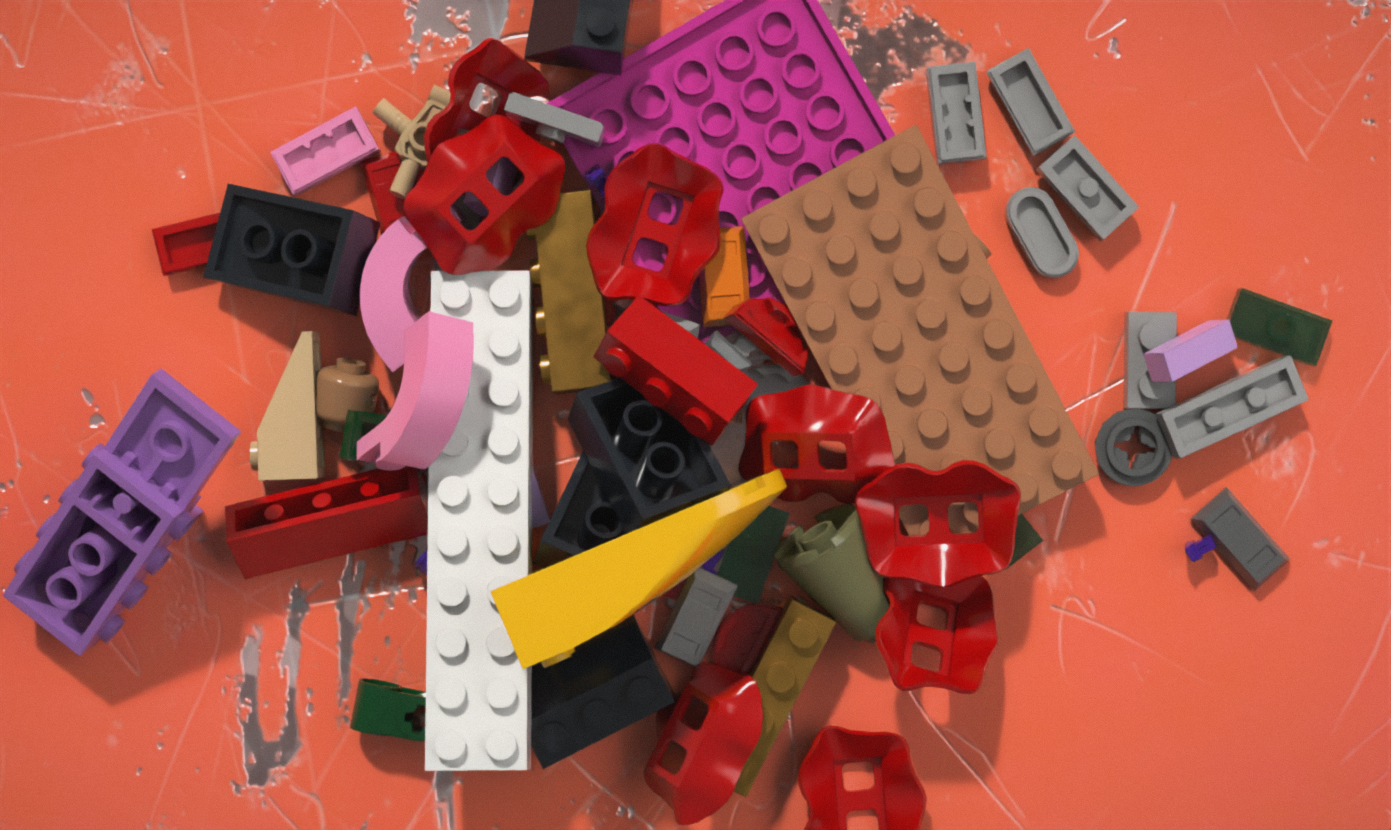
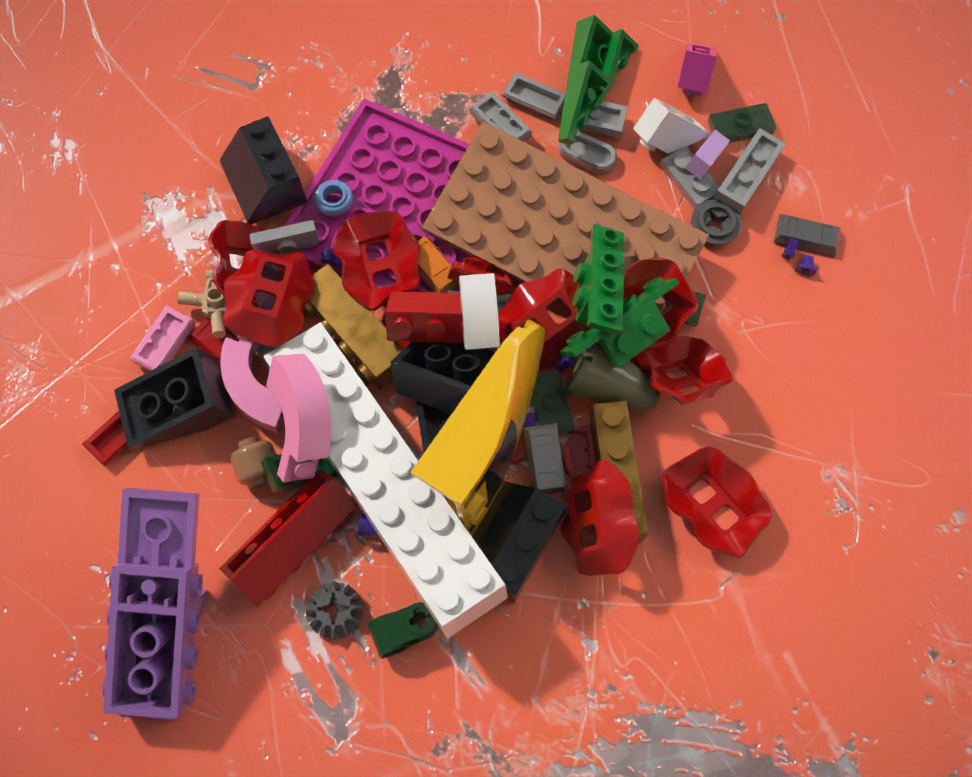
camera: 35 degrees left, 20 degrees down
tan slope [250,331,326,481] -> none
none -> dark grey gear [305,581,363,639]
none -> medium blue piece [314,180,353,217]
none -> white slope [459,273,500,350]
none -> dark purple piece [555,357,576,373]
none -> green wedge [558,14,639,145]
none -> green bracket [558,277,679,368]
none -> green bracket [573,224,624,336]
none -> white slope [633,98,710,153]
none -> dark pink slope [678,43,716,96]
none -> dark purple piece [795,254,817,276]

